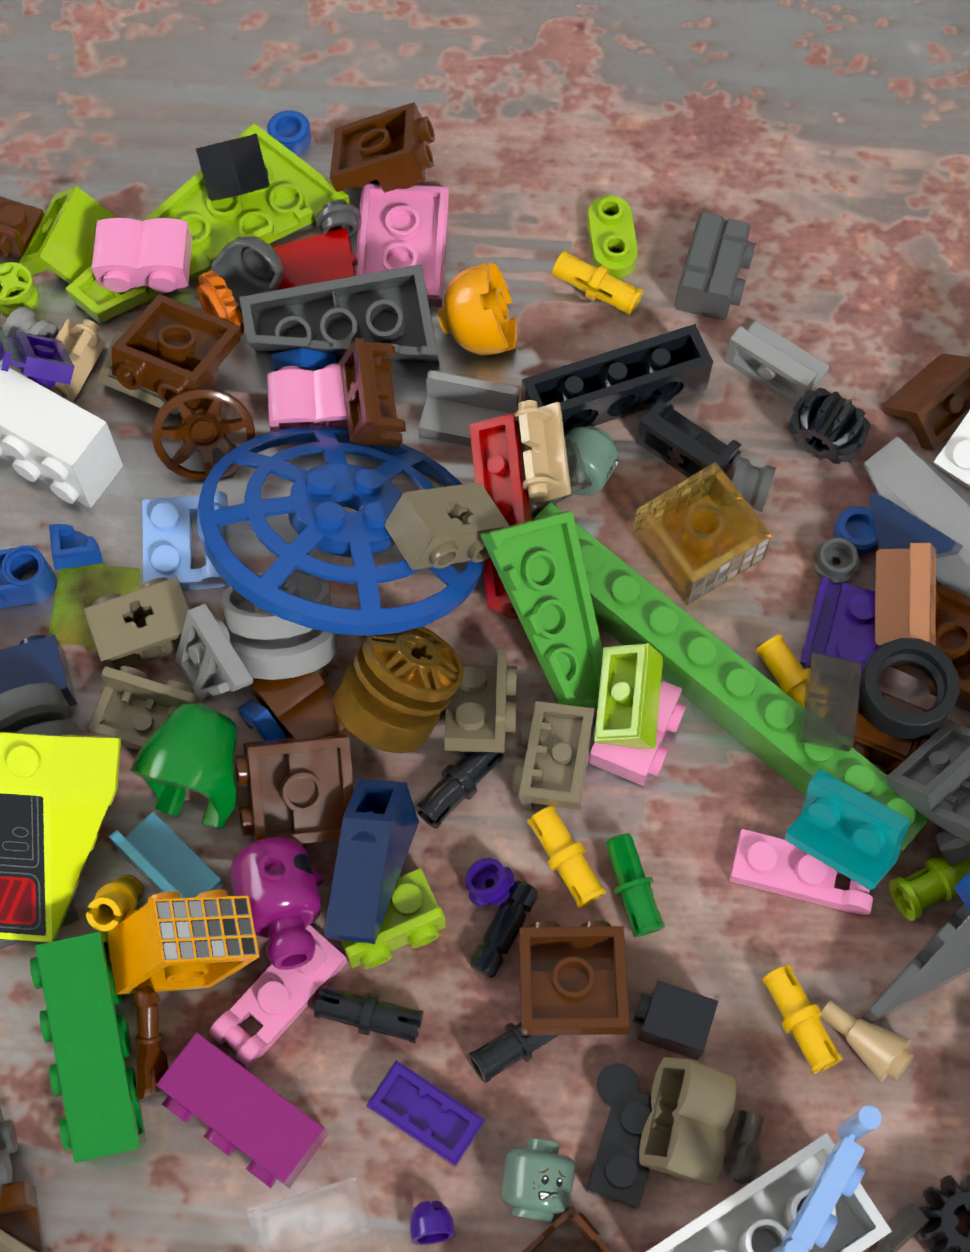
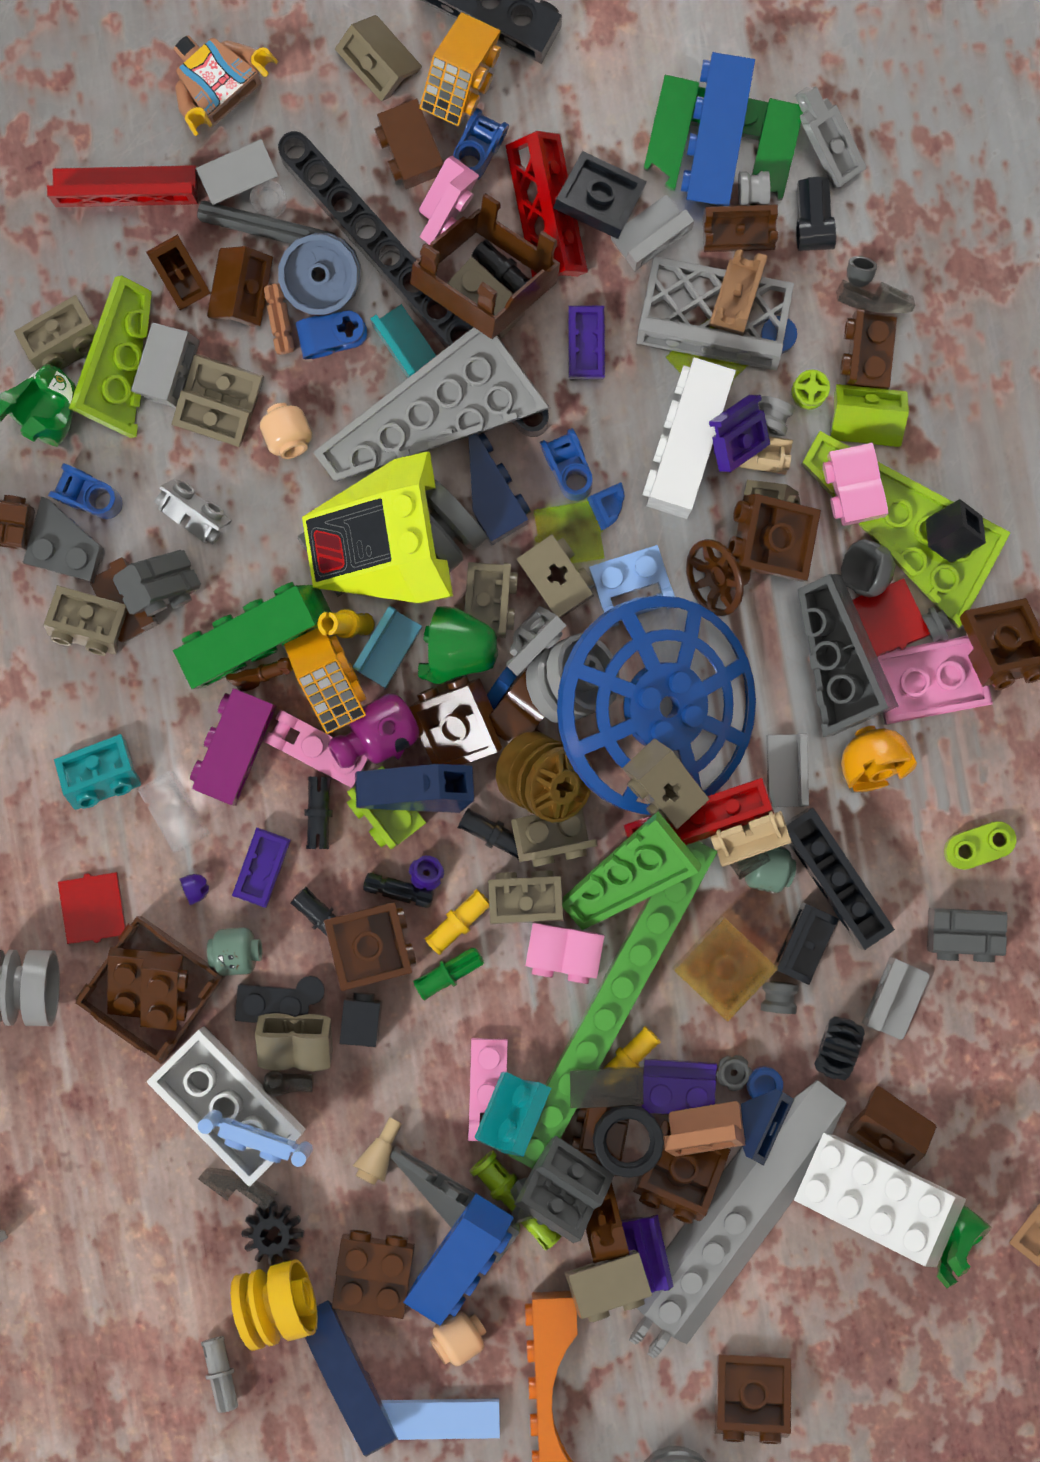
camera: 80 degrees right, 20 degrees up
orange gear [197,270,245,337] -> none
blue tile [267,110,311,154] -> none
bright pink brick [267,364,348,432] -> none
blue tile [271,348,335,371] -> none
reddish brown hinge [340,338,406,447] -> none
yellow pin [551,250,644,316] -> none
lime slope [594,643,663,749] -> none
yellow pin [761,964,843,1074] -> none

